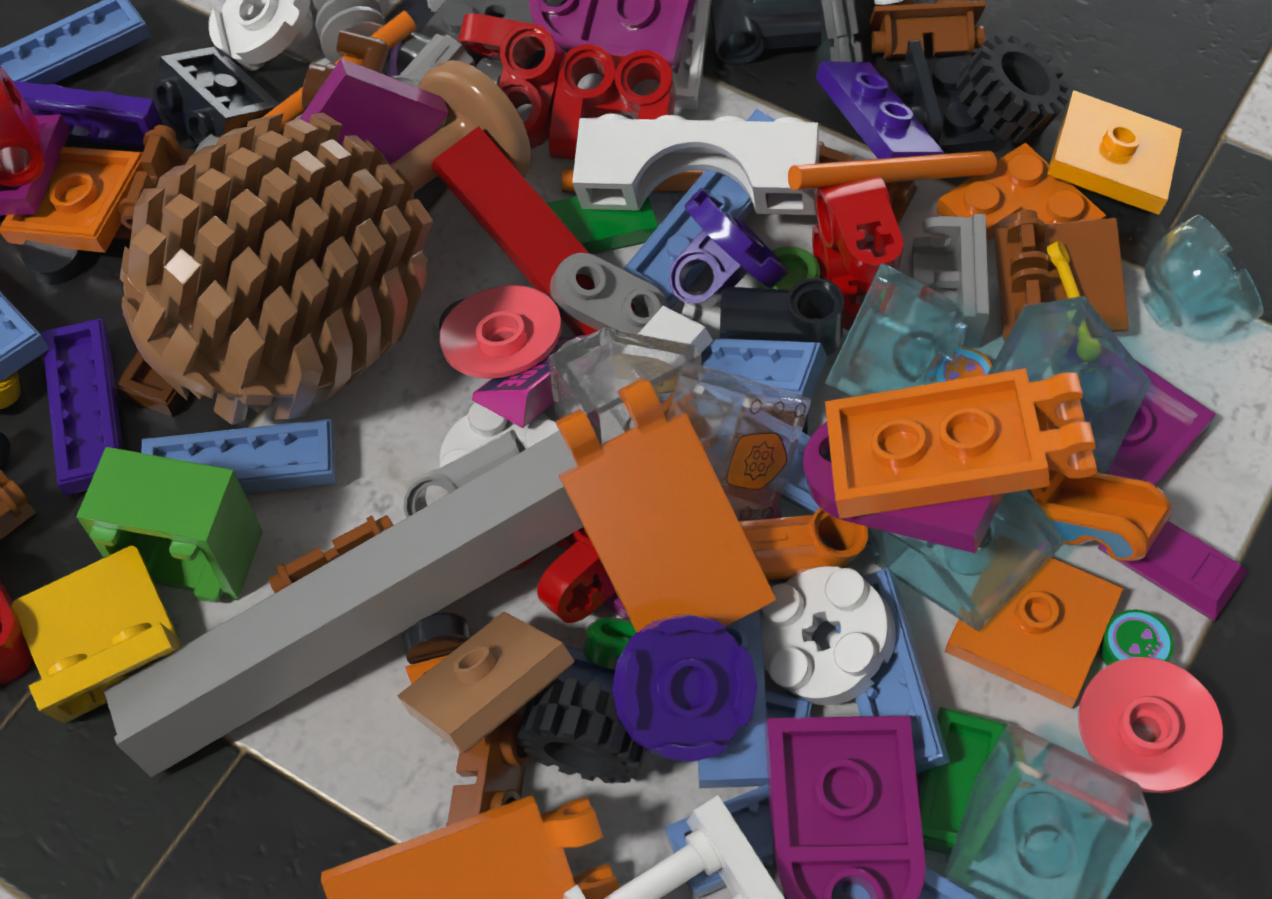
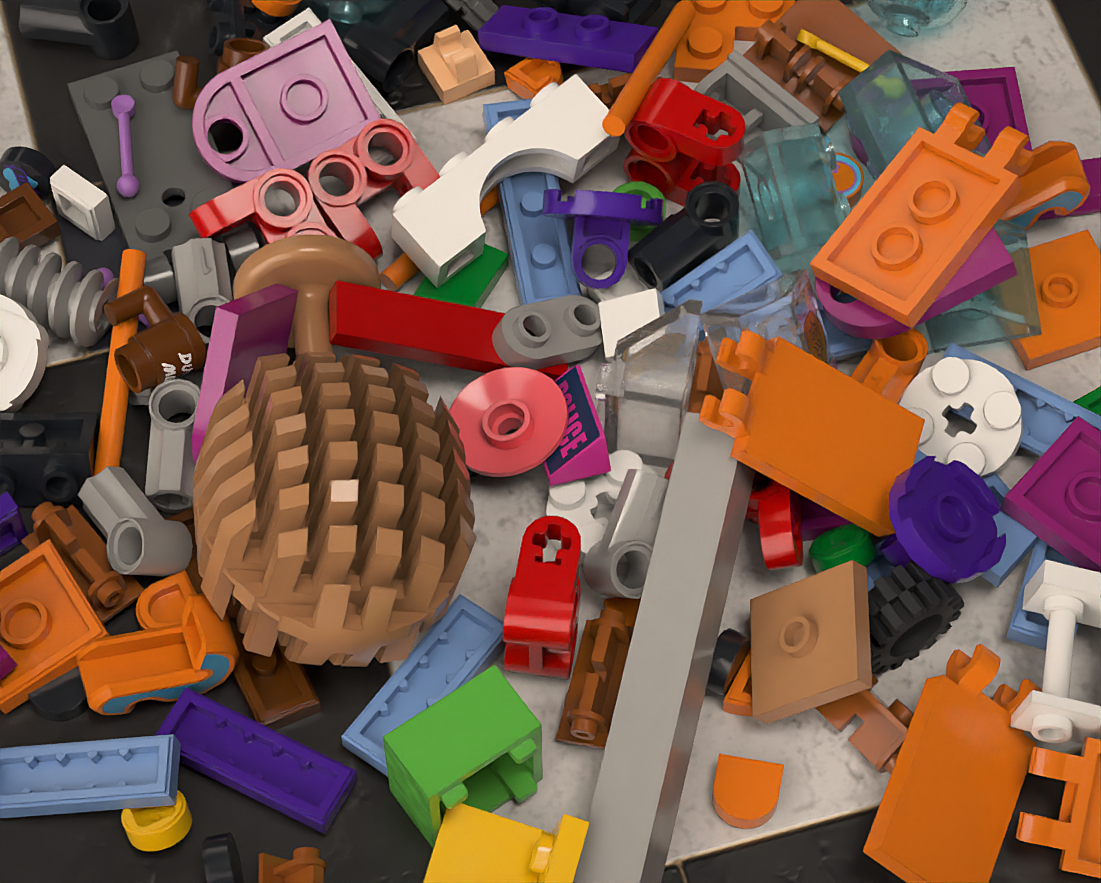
camera: 50 degrees left, 0 degrees up
none -> orange animal [76,594,240,716]
none -> light nougat tile [417,25,495,105]
none -> red piece [503,516,581,680]
none -> orange tile [504,57,564,100]
none -> orange tile [712,753,784,829]

